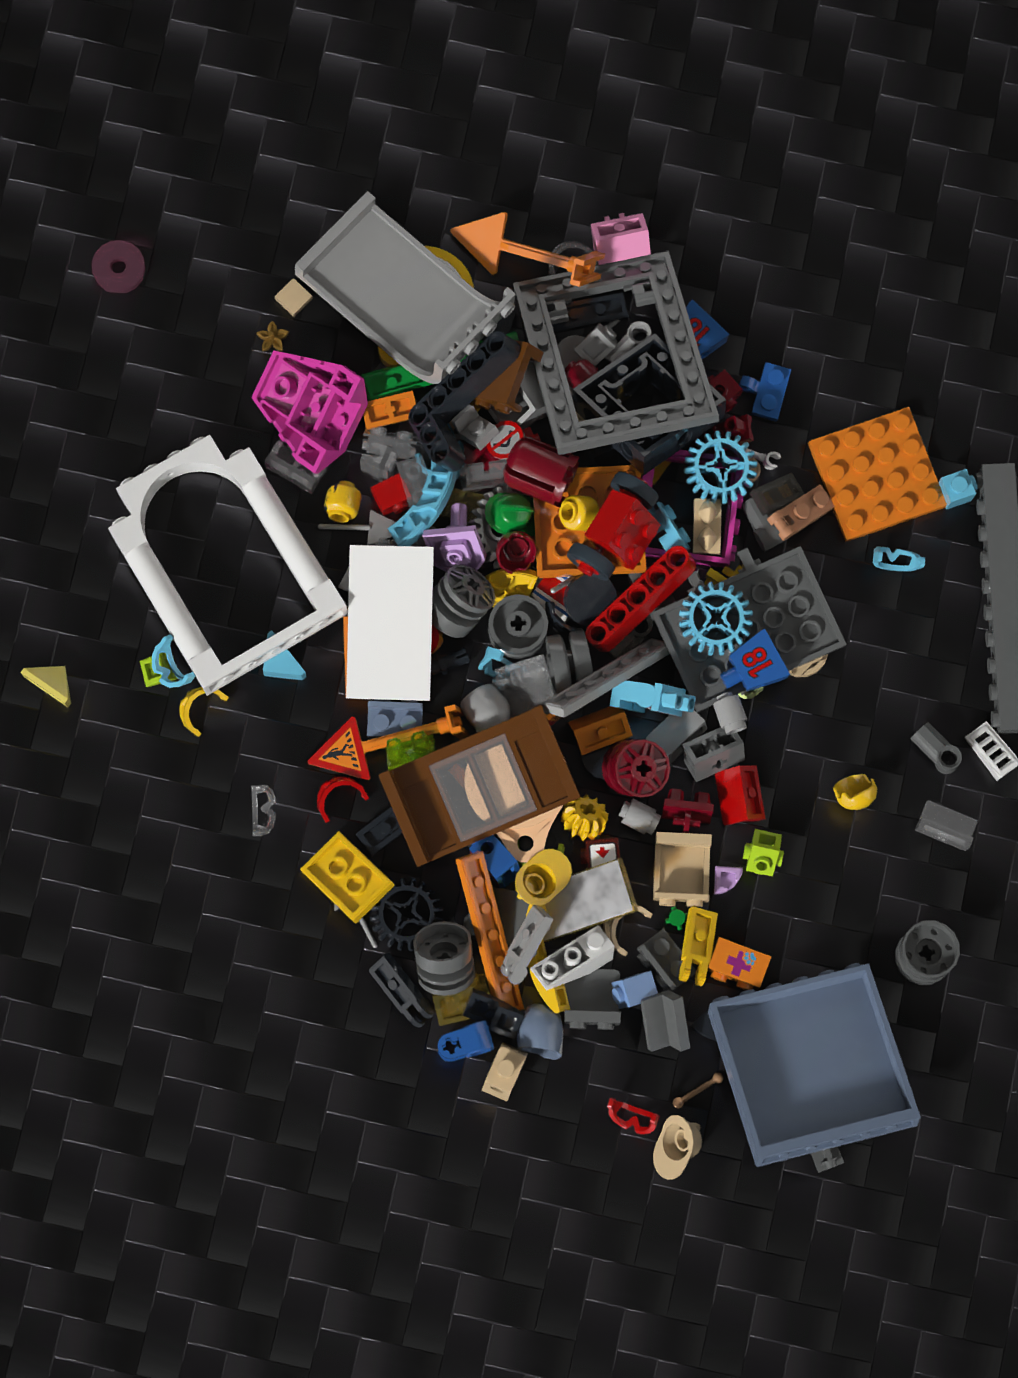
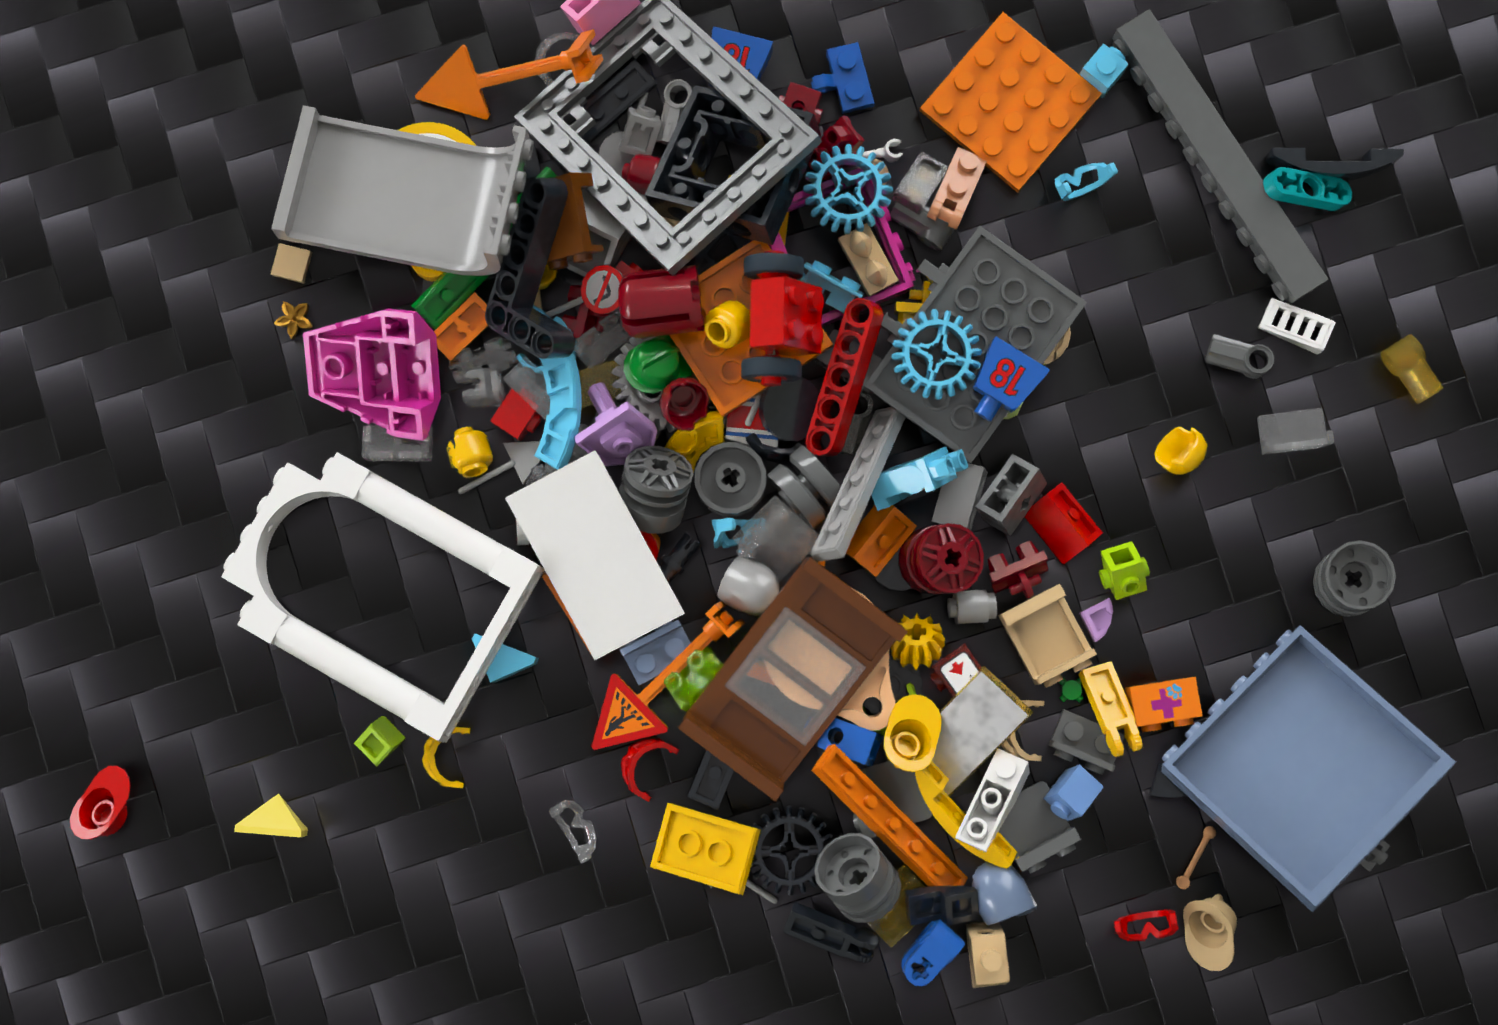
camera: 20 degrees left, 5 degrees up
clear pink tile [92,240,145,293] -> none
medium azure helmet [152,634,195,688] -> none
light grey bracket [451,404,499,451] -> none
light grey hinge [500,905,554,985] -> none
dark grey panel [641,990,690,1052] -> none
light grey brick [713,692,747,735] -> none

